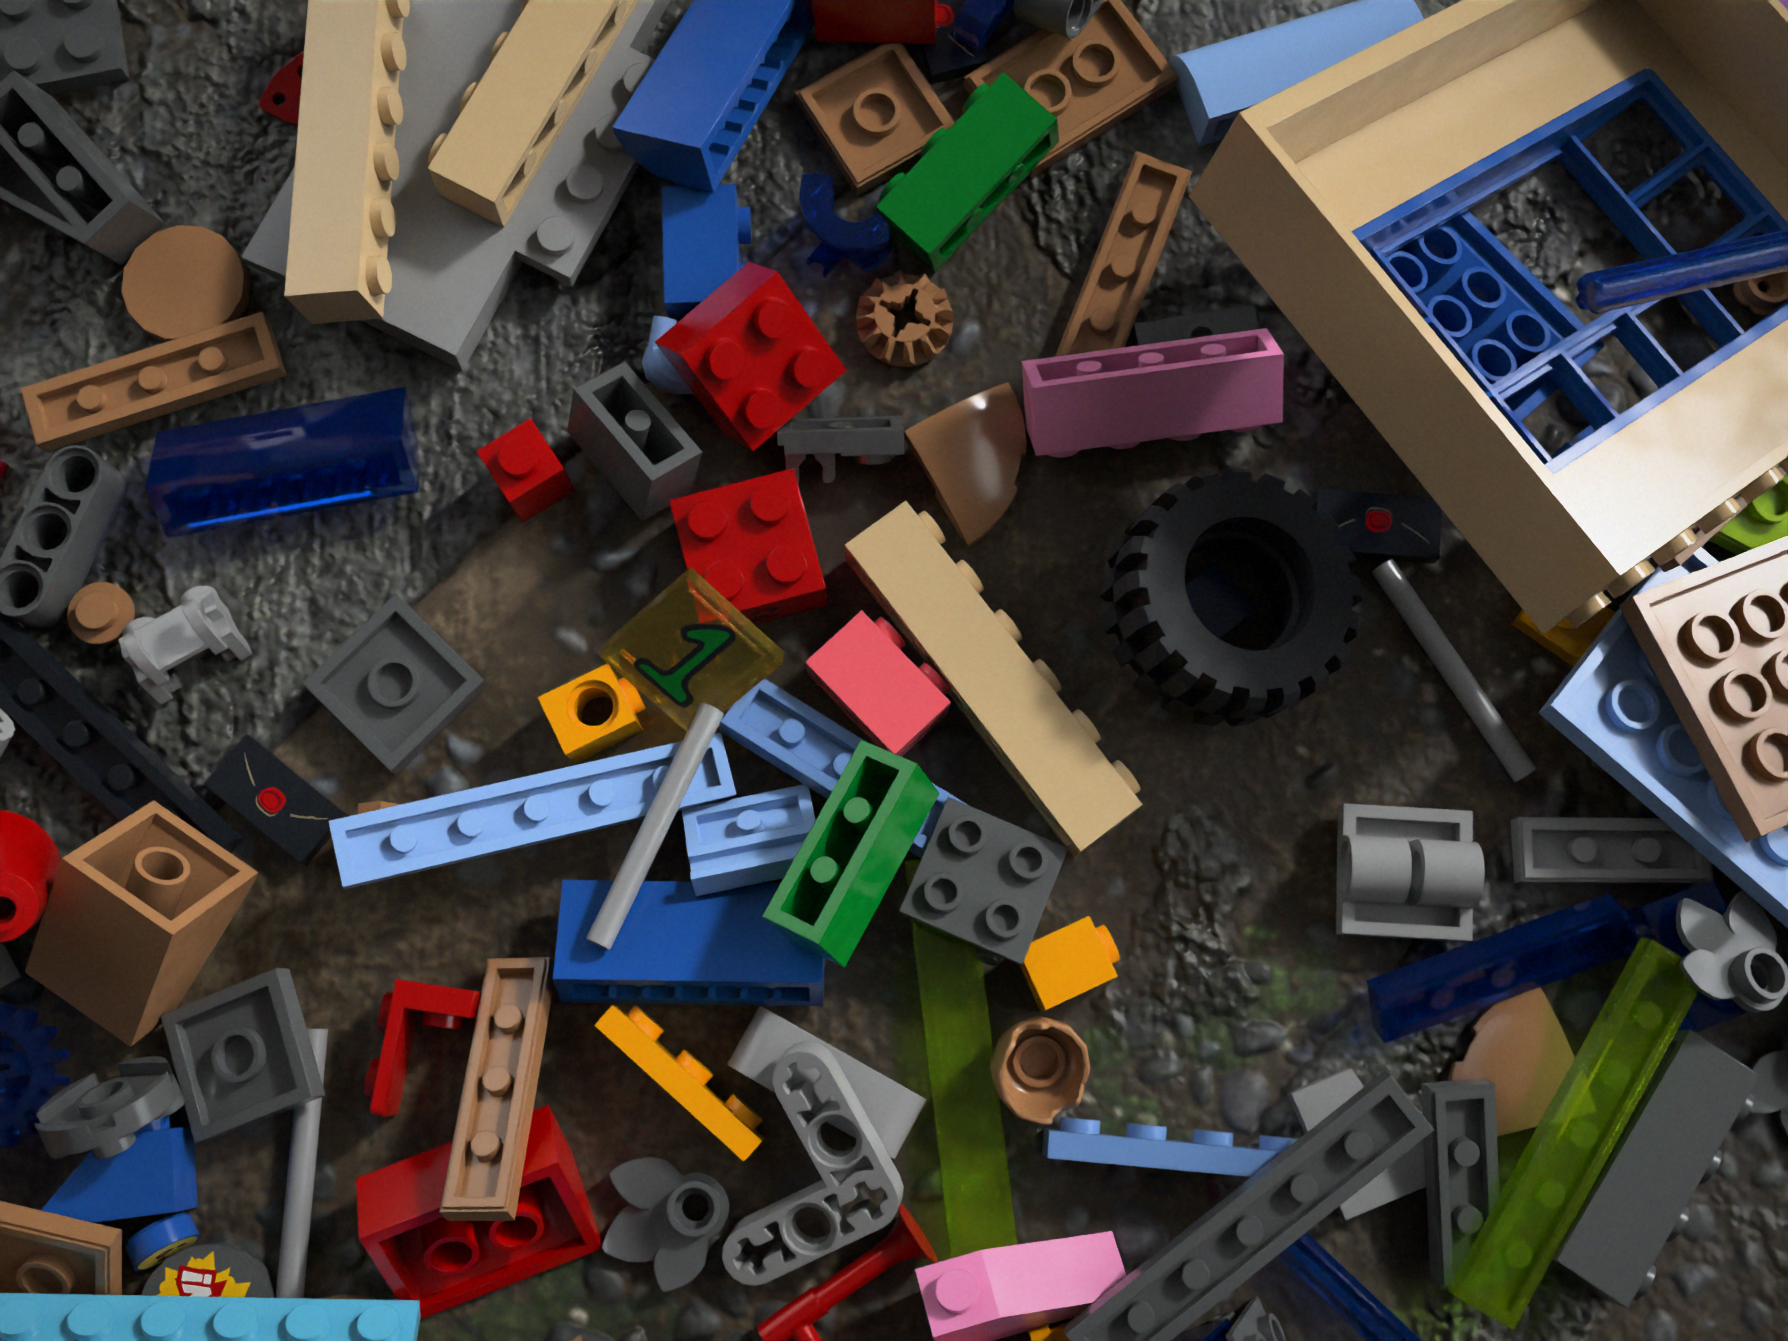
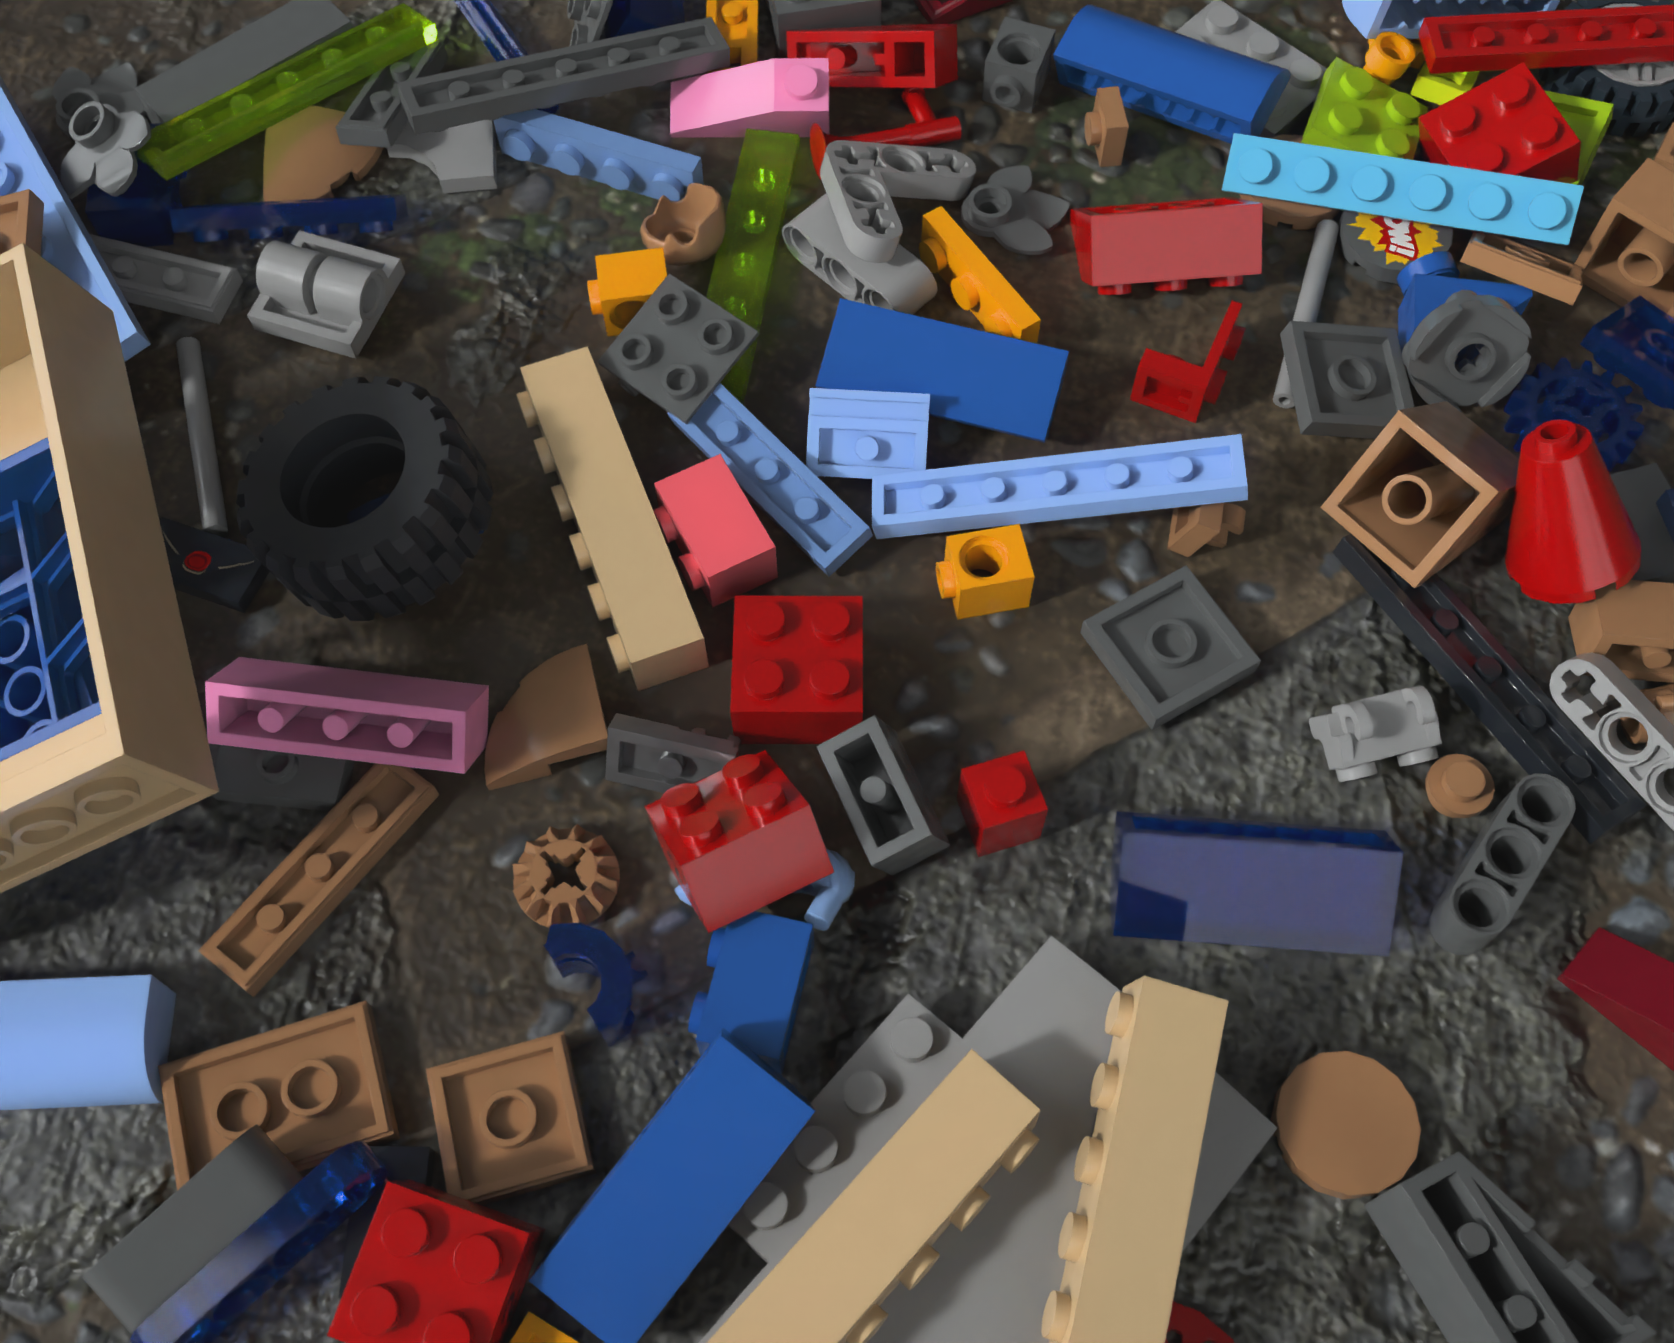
camera: 160 degrees left, 15 degrees down
medium nougat plate [21,311,287,452] -> none
black tile [204,734,349,866] -> none
medium nougat tile [440,957,554,1221] -> none
light grey bar [586,703,724,951] -> none
clear yellow tile [599,567,785,732] -> none
green brick [762,740,939,968] -> none
green brick [876,72,1059,273] -> none

